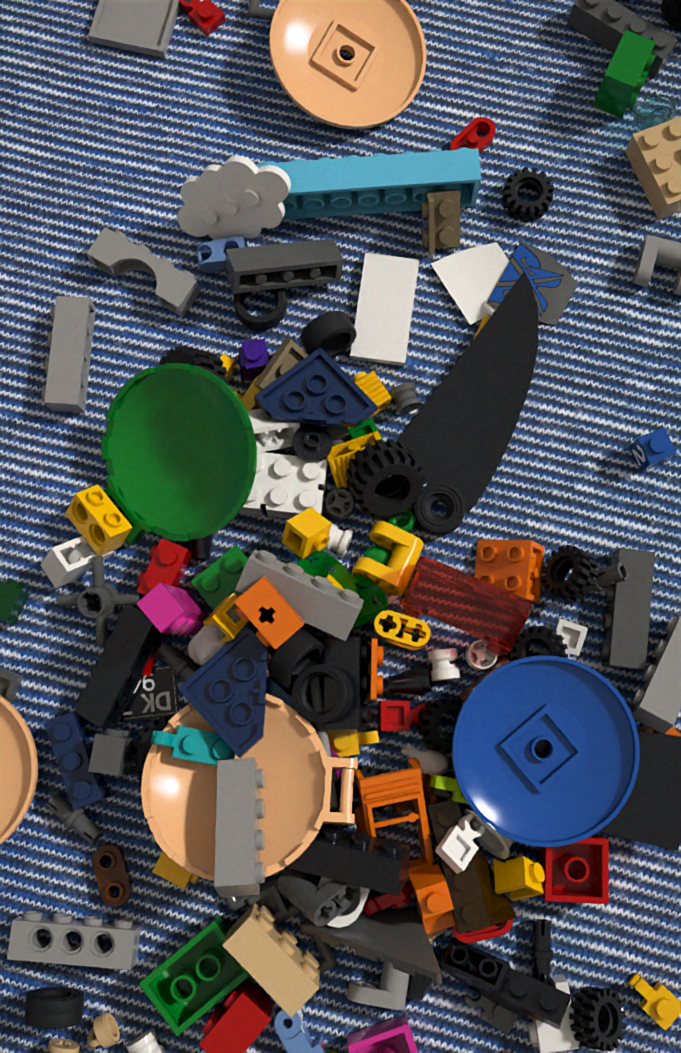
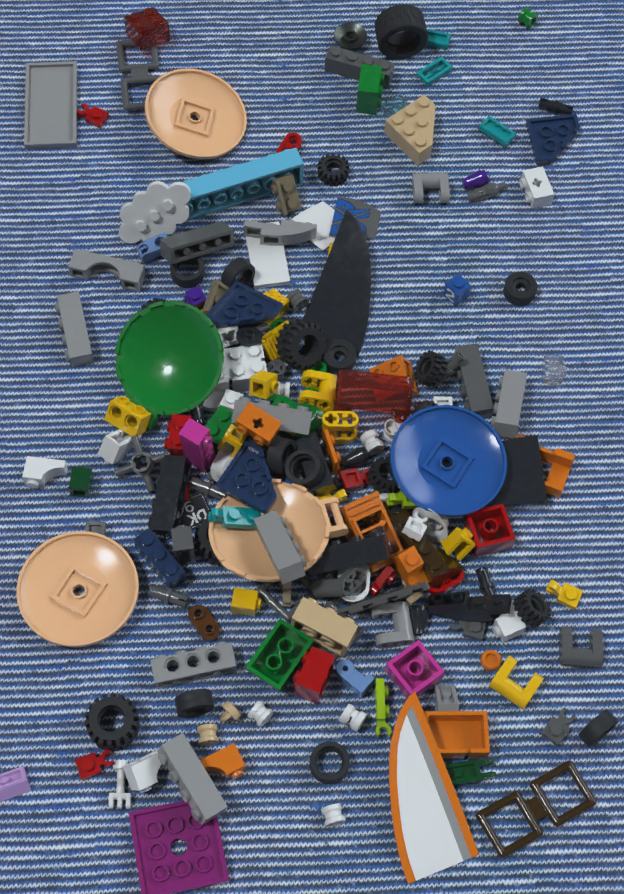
camera: 25 degrees left, 15 degrees down
none -> white arch [203,389,244,413]
none -> light grey slope [244,219,317,246]

